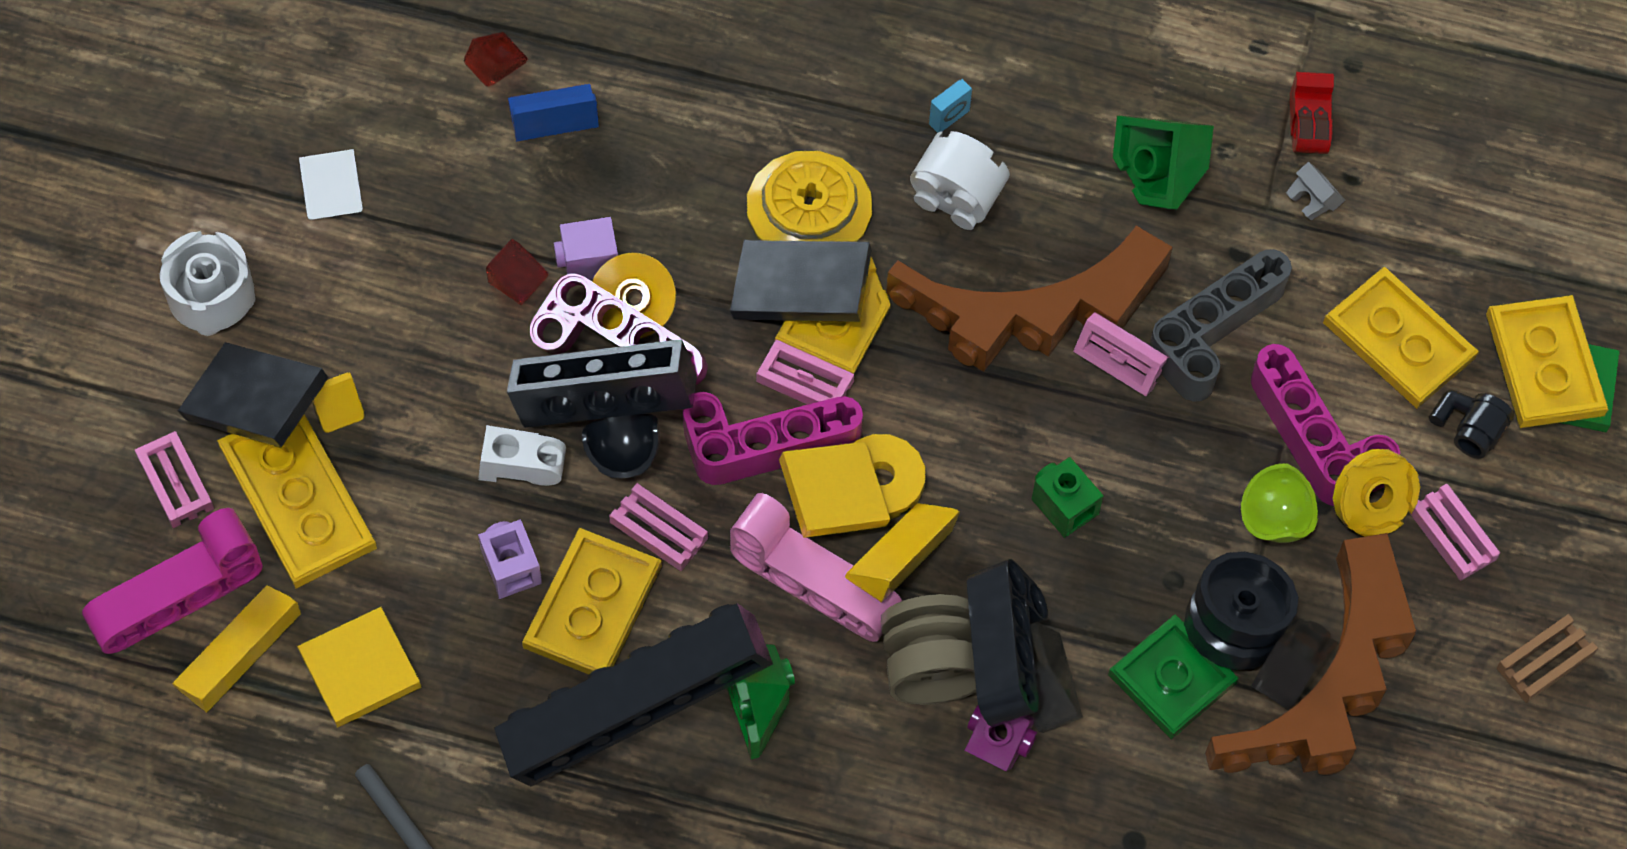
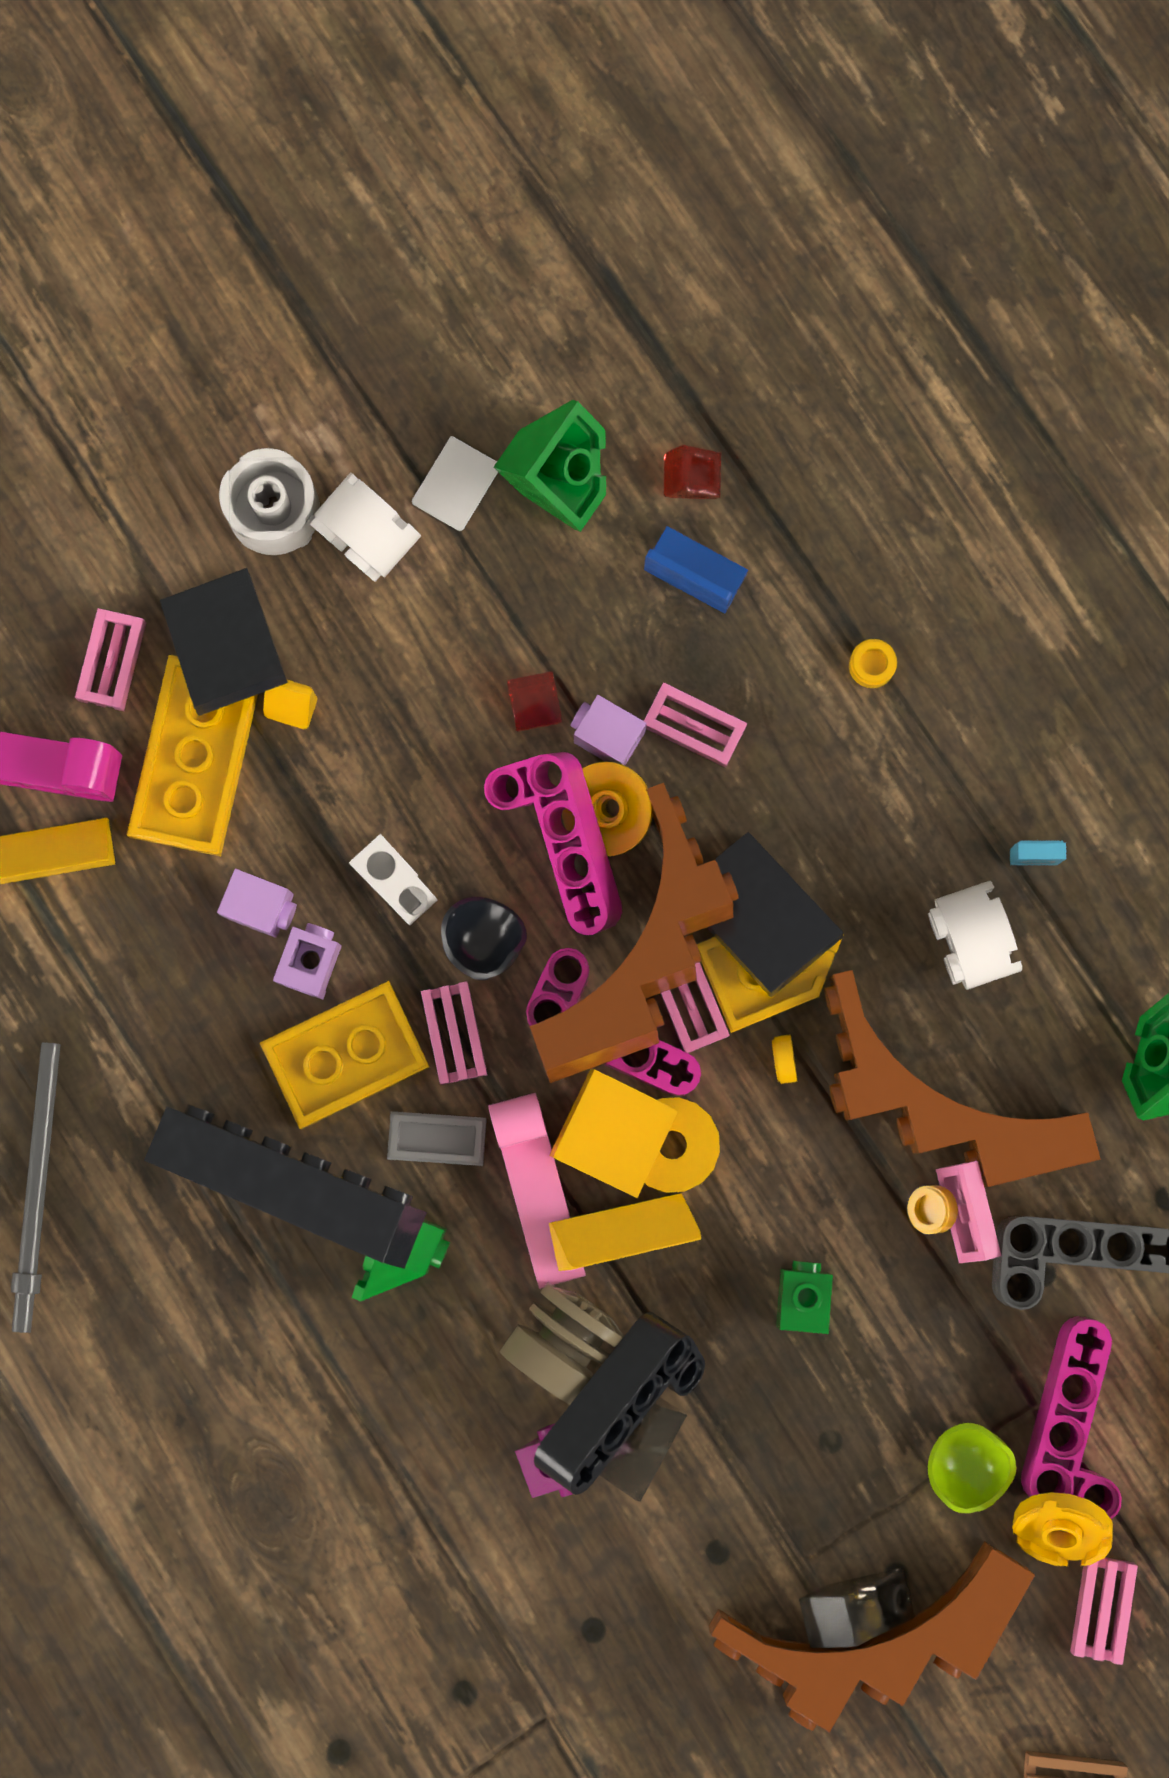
camera: 45 degrees right, 20 degrees up
yellow tile [297,607,421,728] -> none
black brick [507,339,697,428] -> none
yellow piece [747,151,872,242] -> none
green tile [1108,614,1239,740] -> none
black wheel [1184,551,1299,670] -> none
none -> lavender brick [217,869,297,938]
none -> white brick [310,472,421,582]
none -> light grey tile [387,1111,487,1166]
none -> green slope [493,400,606,532]
none -> dark orange arch [530,783,739,1083]
none -> bright pink tile [644,682,747,768]
none -> yellow tile [772,1034,797,1084]
none -> yellow tile [849,639,897,688]
none -> yellow tile [907,1185,958,1234]

